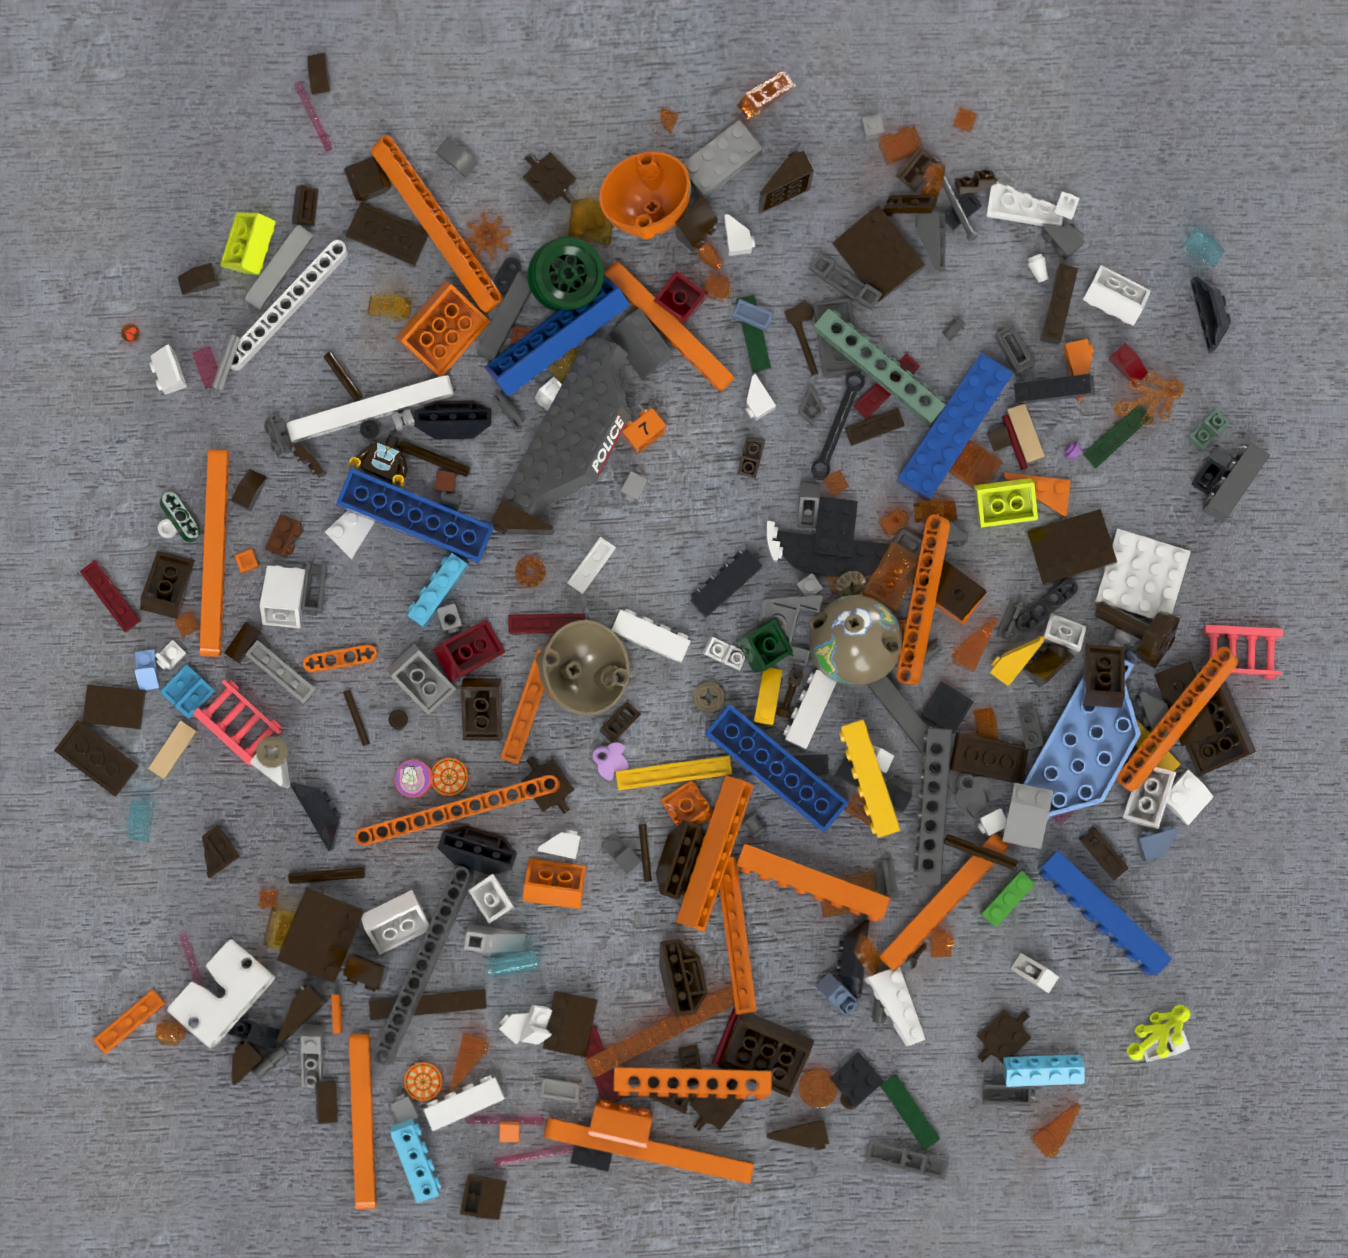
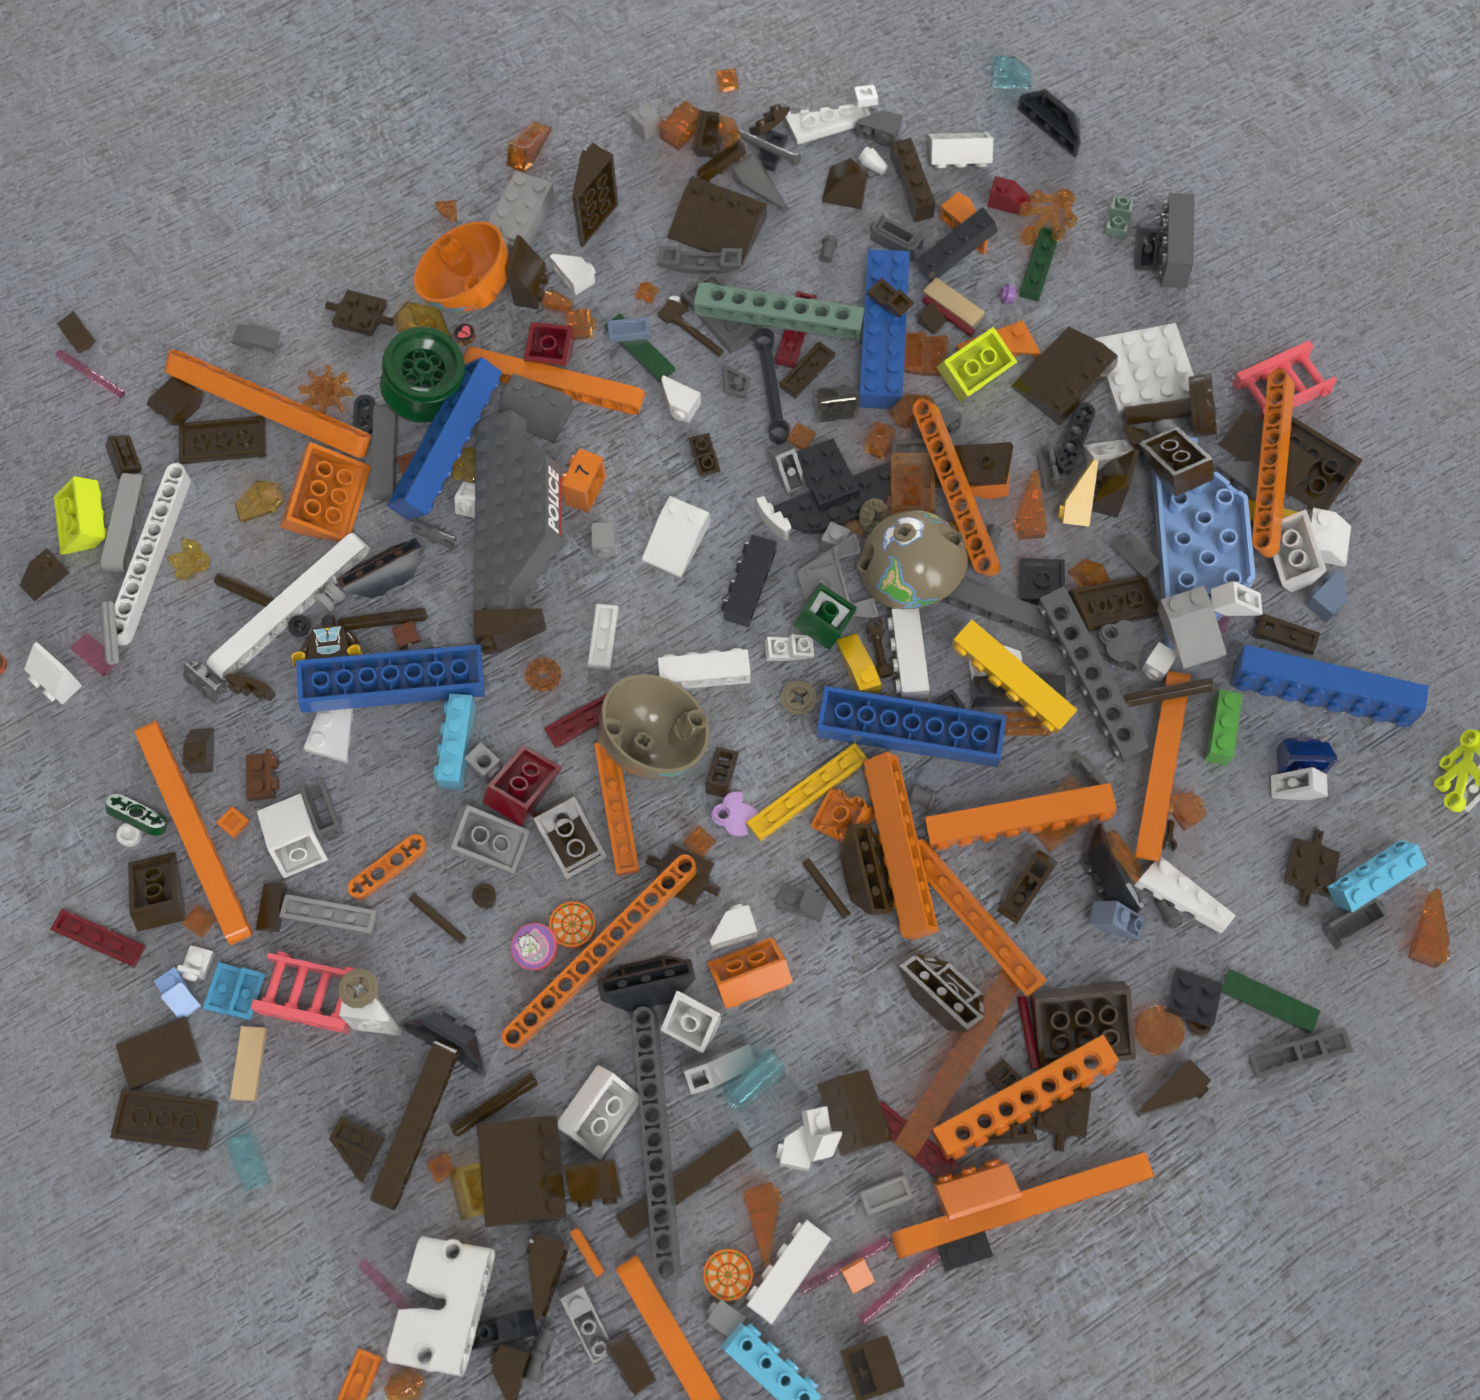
camera: 25 degrees left, 15 degrees down
none -> clear yellow plate [167,539,211,579]
none -> dark brown beam [370,1039,460,1211]
none -> tile [454,323,476,345]
none -> clear orange plate [635,282,659,304]
none -> white slope [642,496,710,578]
none -> clear orange tile [683,826,716,858]
none -> clear smoke slope [812,385,860,423]
none -> dark brown slope [822,158,869,209]
none -> dark brown slope [866,278,915,318]
none -> dark brown slope [997,850,1059,924]
none -> dark brown slope [1123,425,1151,457]
none -> white slope [1211,581,1262,616]
none -> clear blue slope [1277,738,1338,774]

